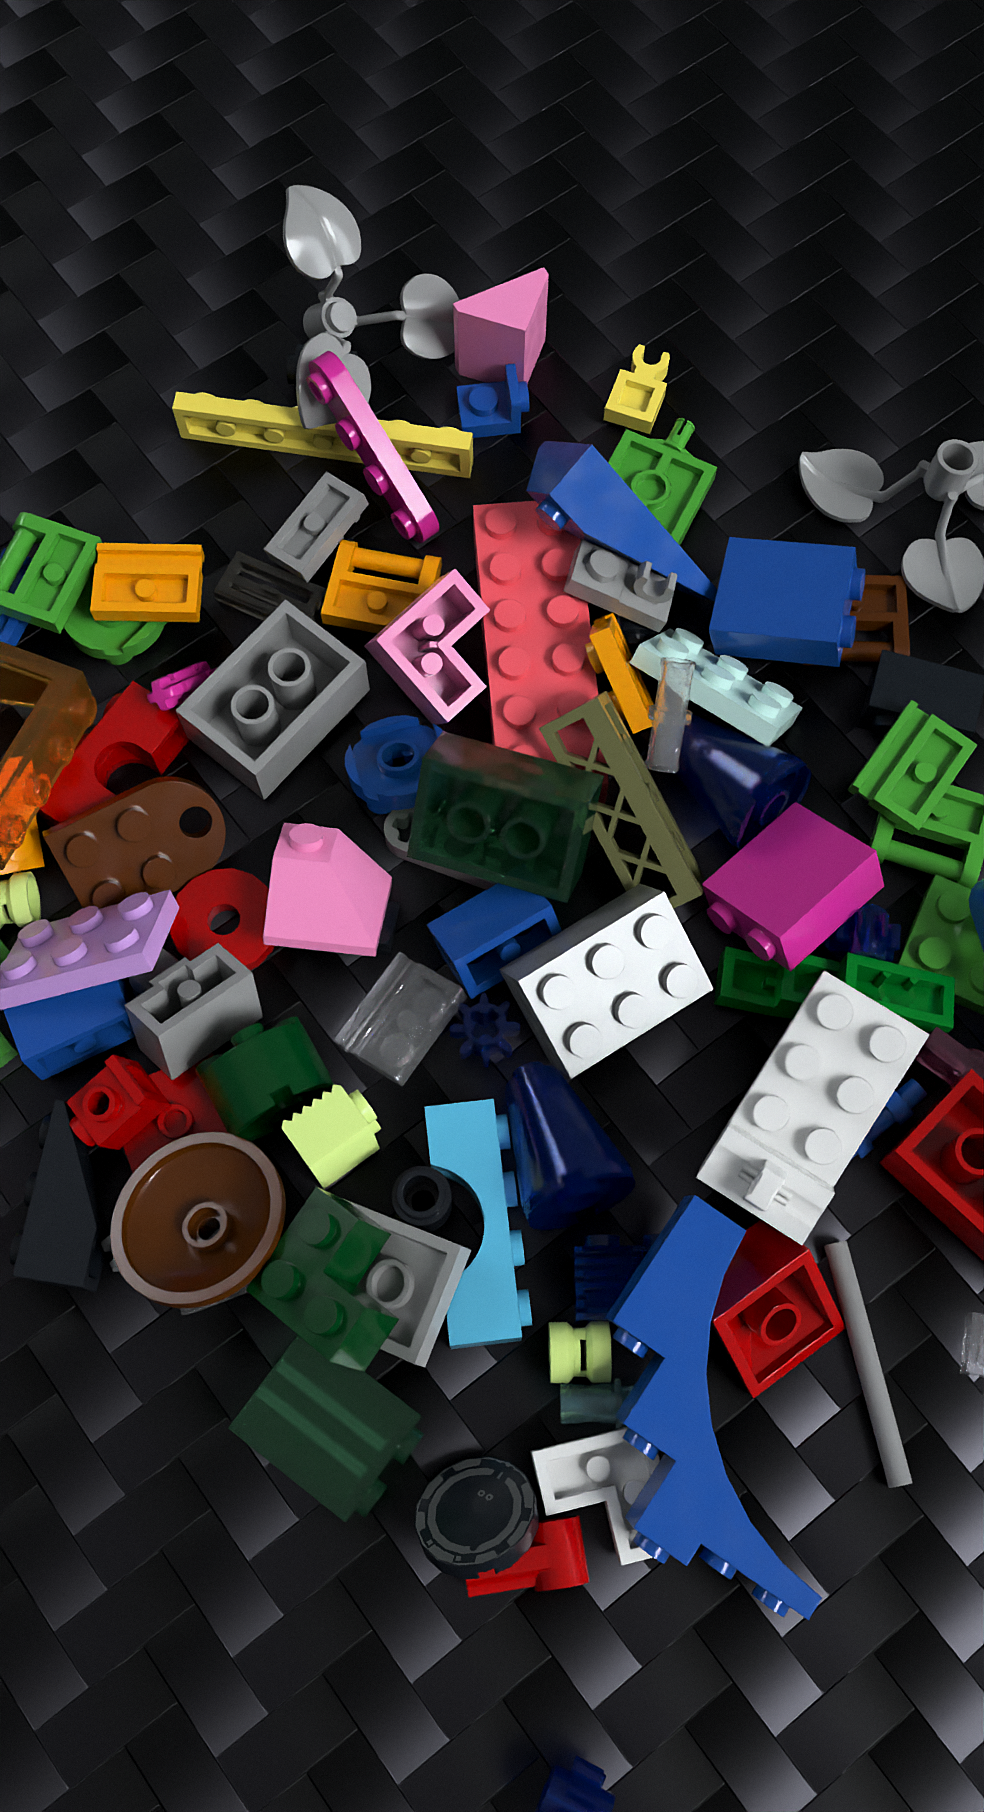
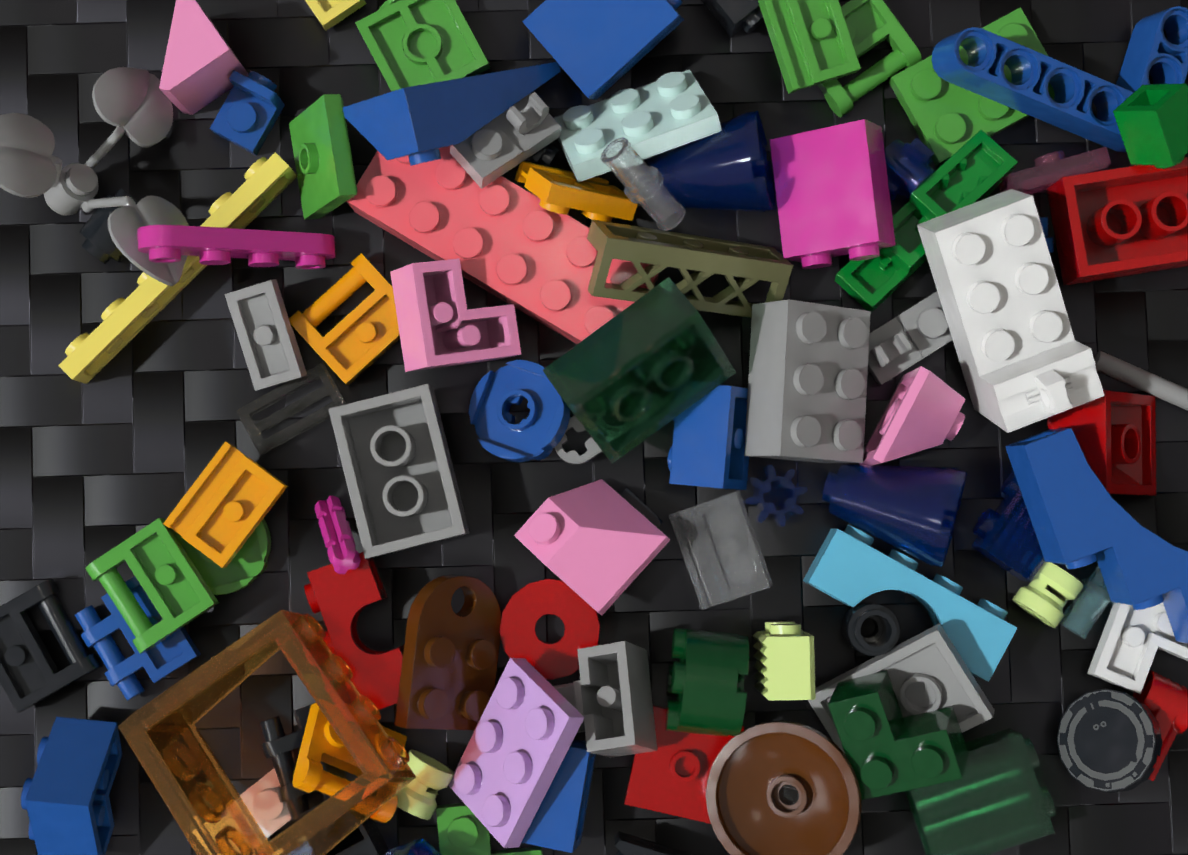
camera: 55 degrees left, 15 degrees up
red brick [66,1054,170,1150] -> none
none -> bright green plate [289,94,357,220]
none -> bright pink slope [859,366,966,467]
none -> light grey plate [868,291,952,386]

